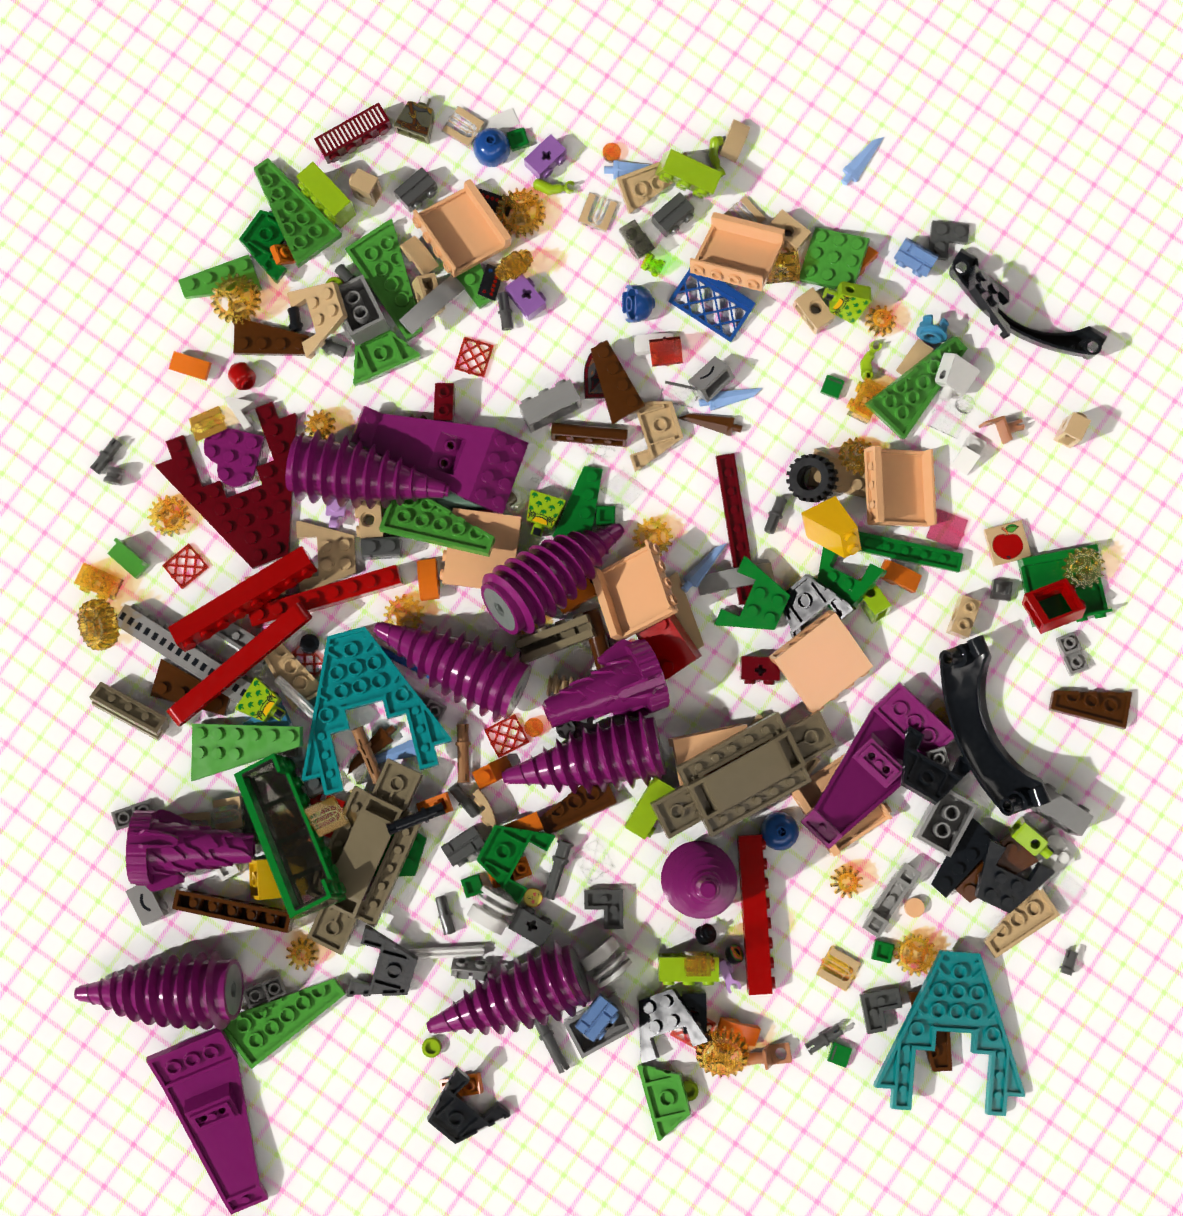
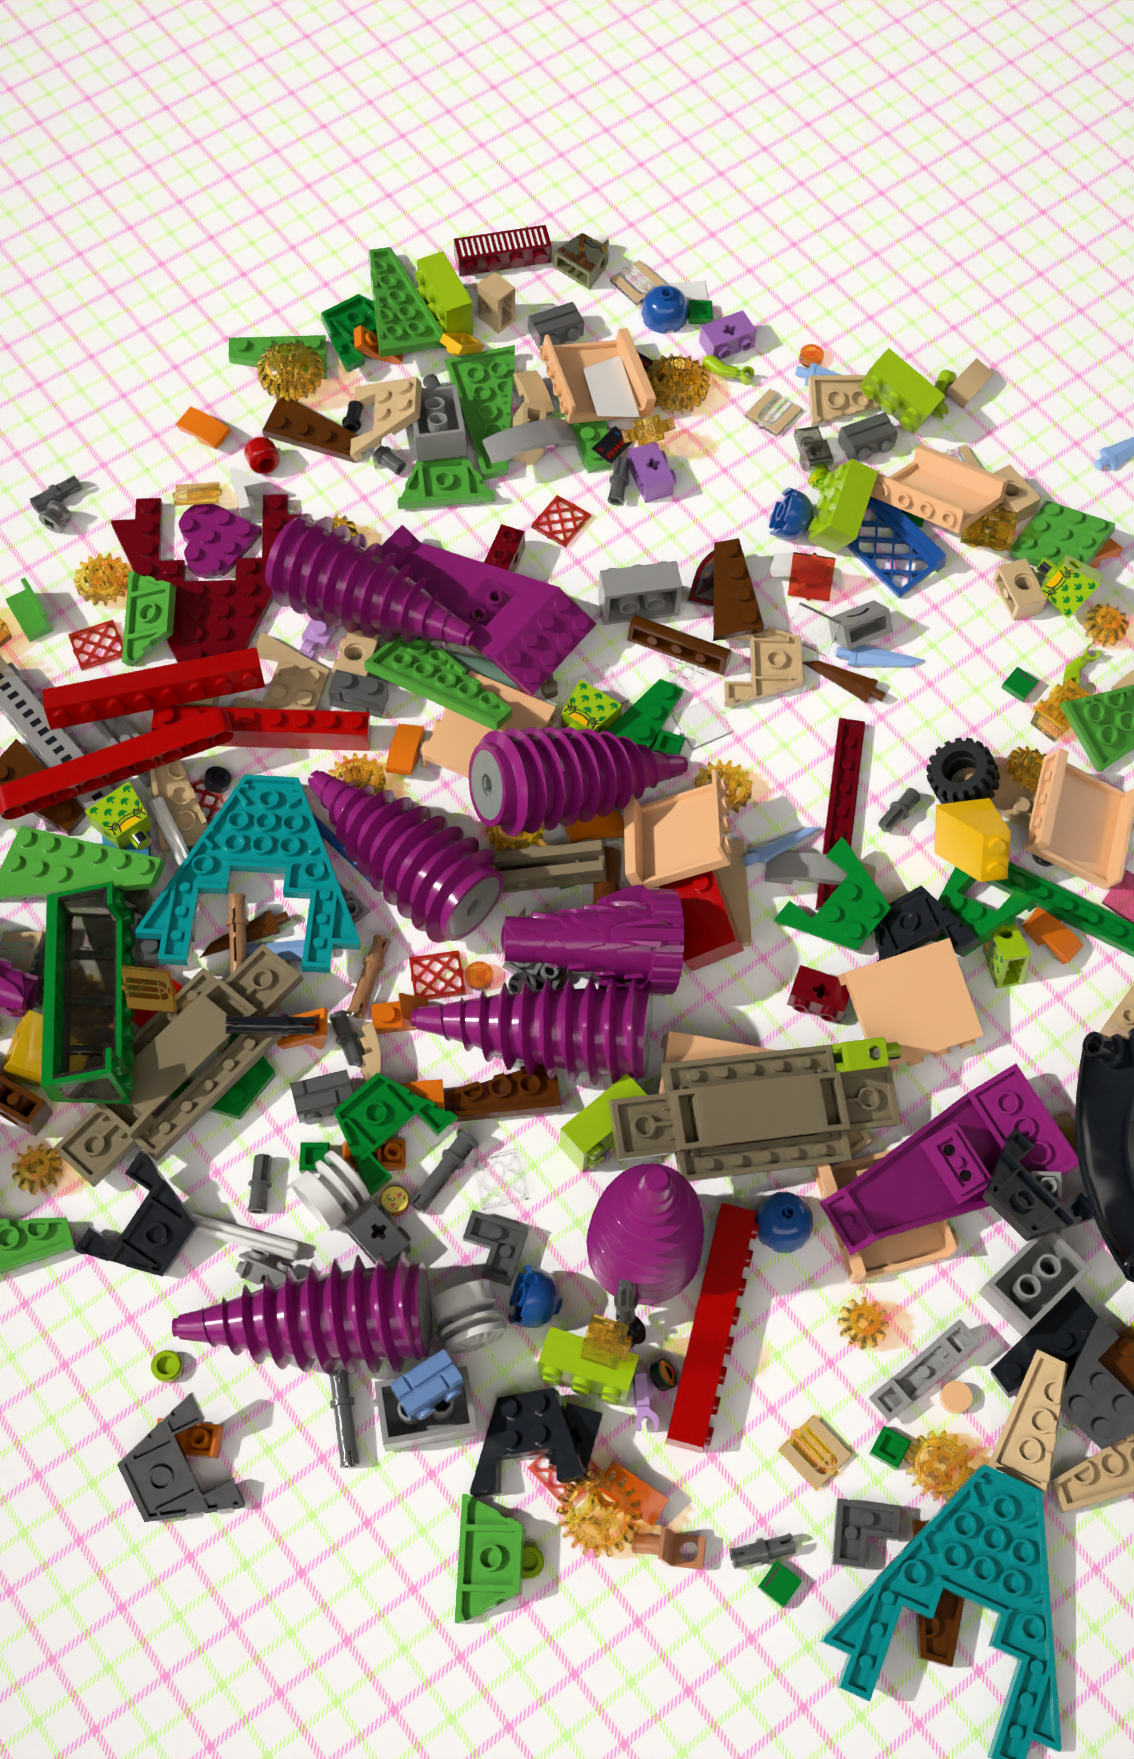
camera: 15 degrees right, 20 degrees down
none -> bright green wing [122,571,176,666]
none -> yellow plate [440,332,485,356]
none -> blue cylinder [508,1265,563,1328]
none -> white sticker [583,356,639,417]
none -> dark grey axle [614,1279,638,1325]
none -> lime brick [808,458,878,553]
none -> lime torso [831,1037,901,1073]
none -> tan wing [988,1350,1068,1494]

